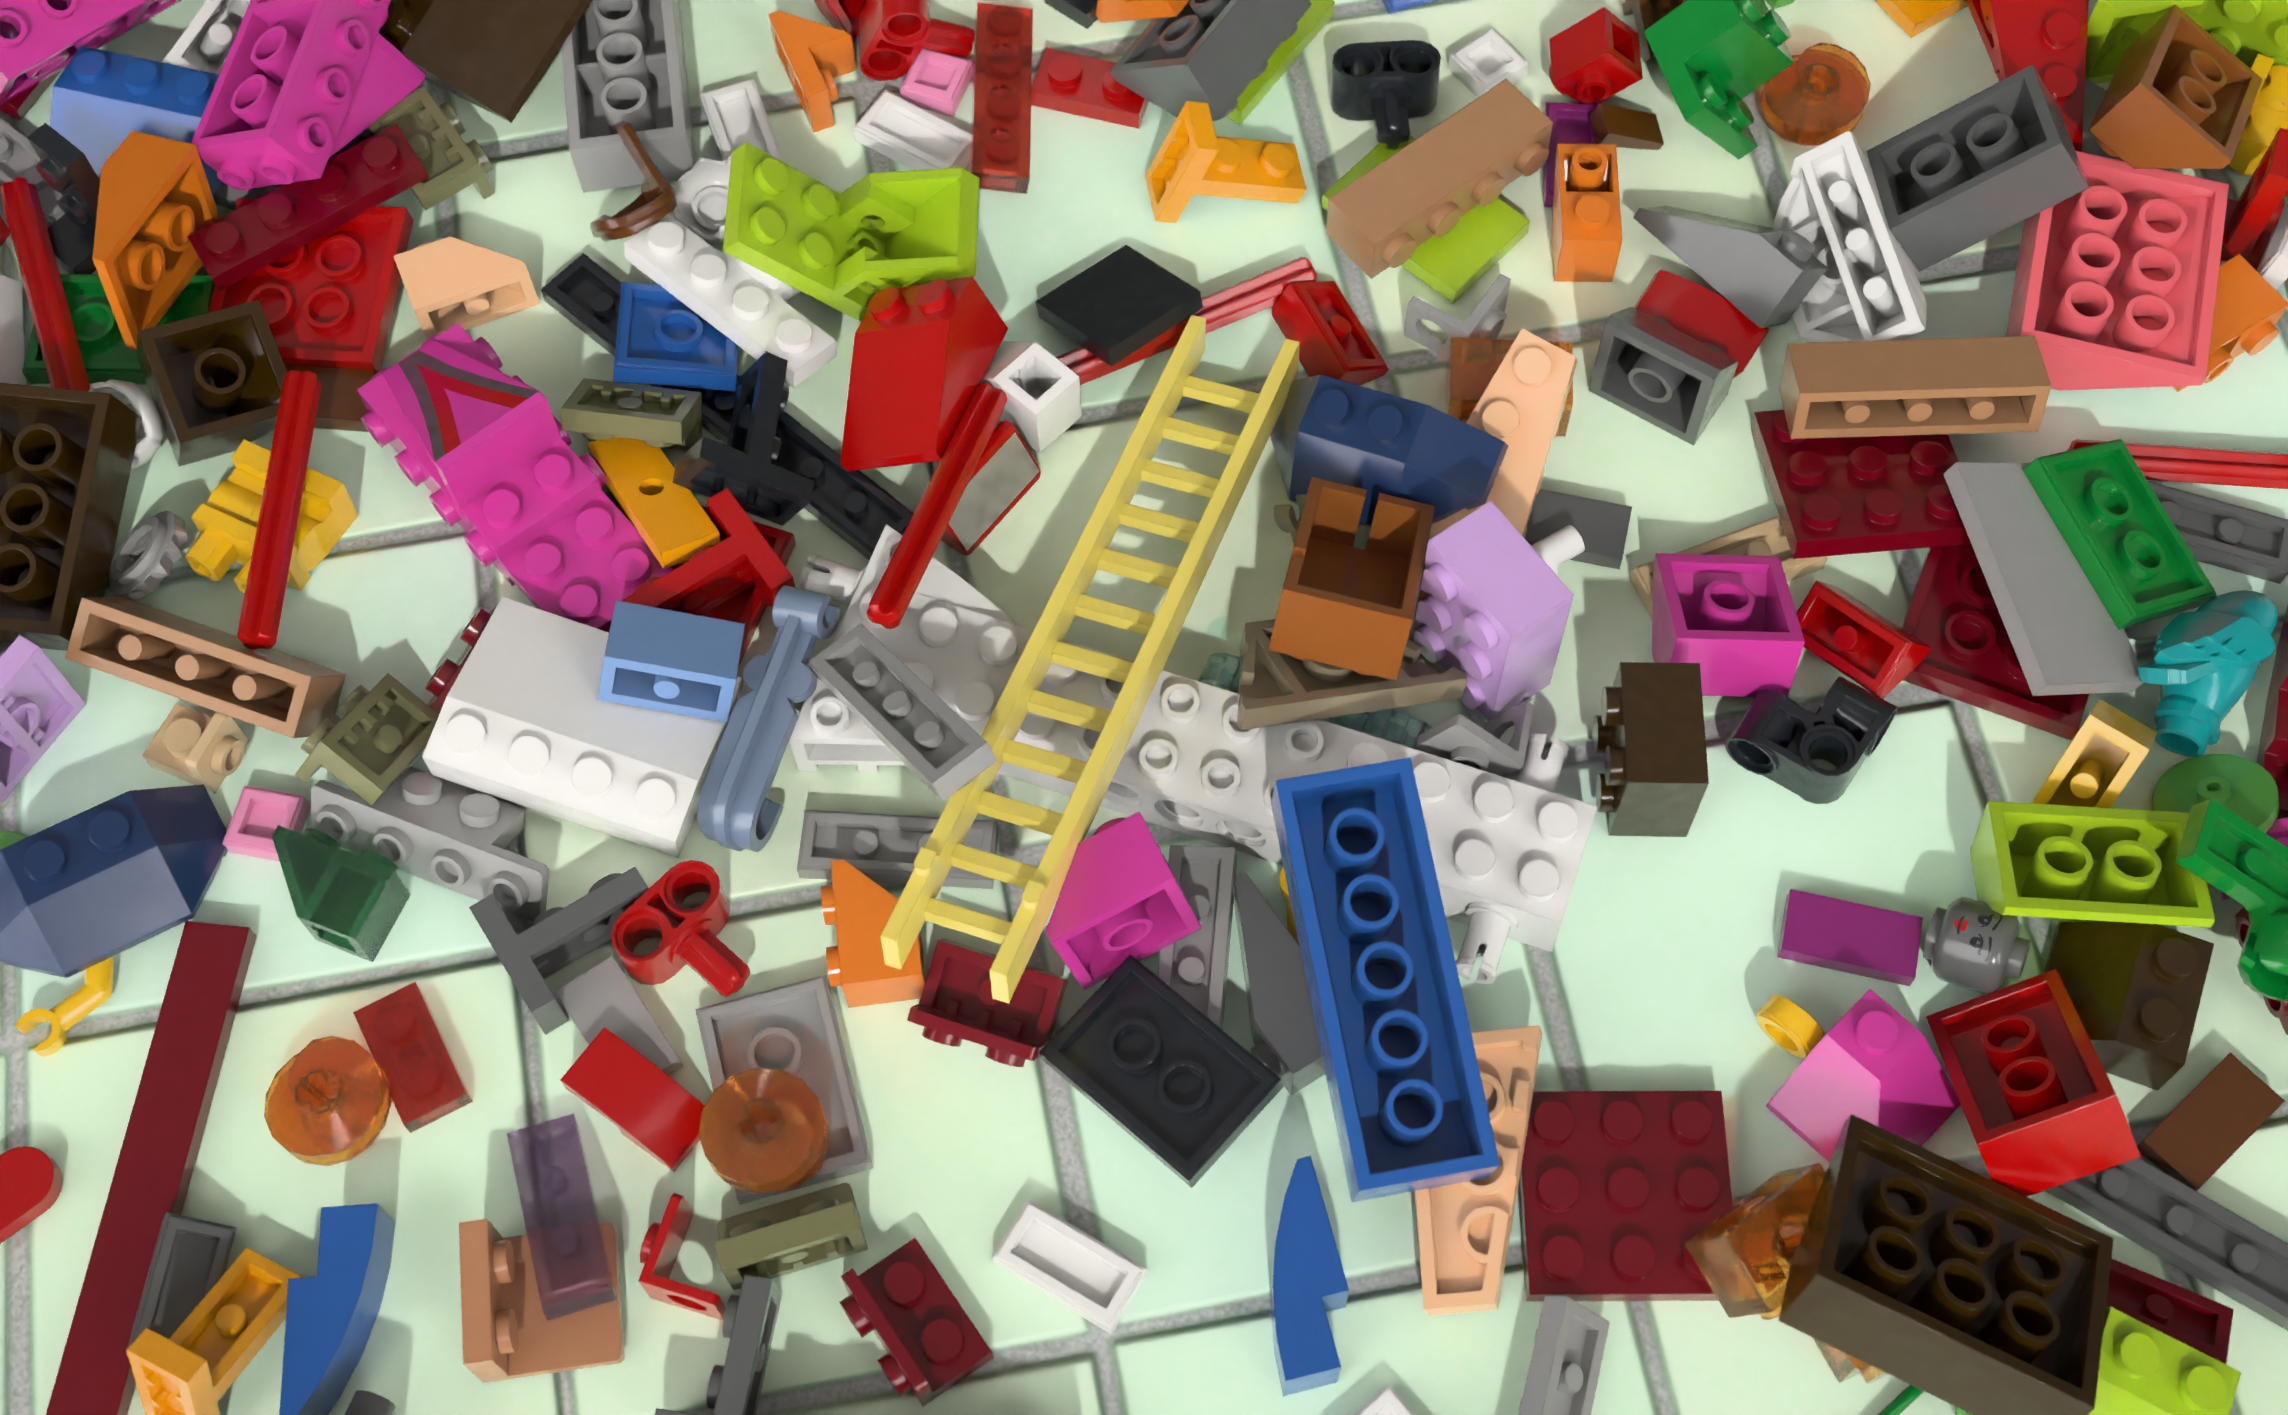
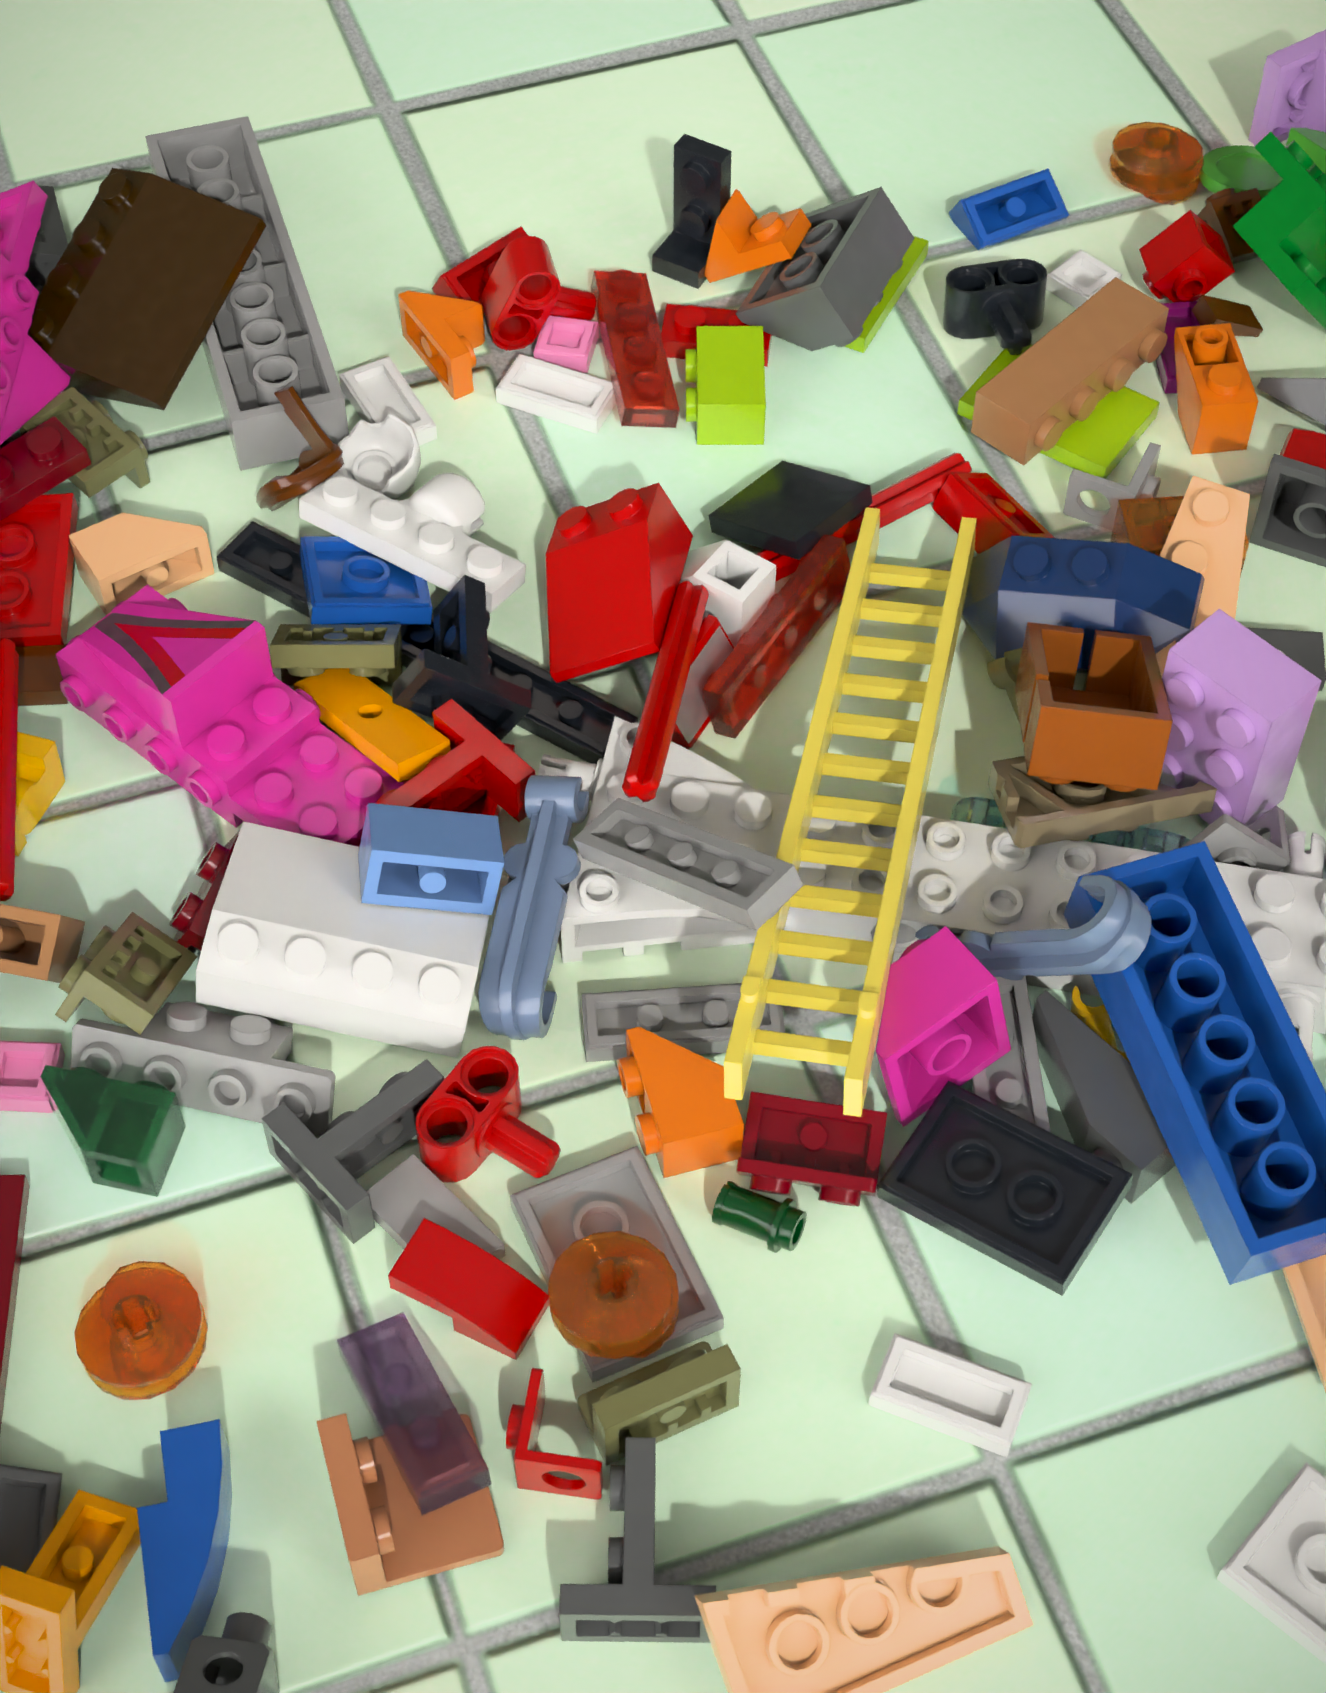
camera: 10 degrees left, 10 degrees down
clear red plate [353,982,473,1133] -> none
lime bracket [723,142,979,322] -> none
dark red bracket [839,1238,994,1407] -> none
light orange bracket [1145,101,1307,223] -> none
blue slope [1271,1156,1349,1396] -> none
none -> lime brick [685,326,766,445]
none -> clear red plate [702,534,851,739]
none -> dark green pin [712,1181,807,1253]
none -> sand blue piece [915,875,1151,981]

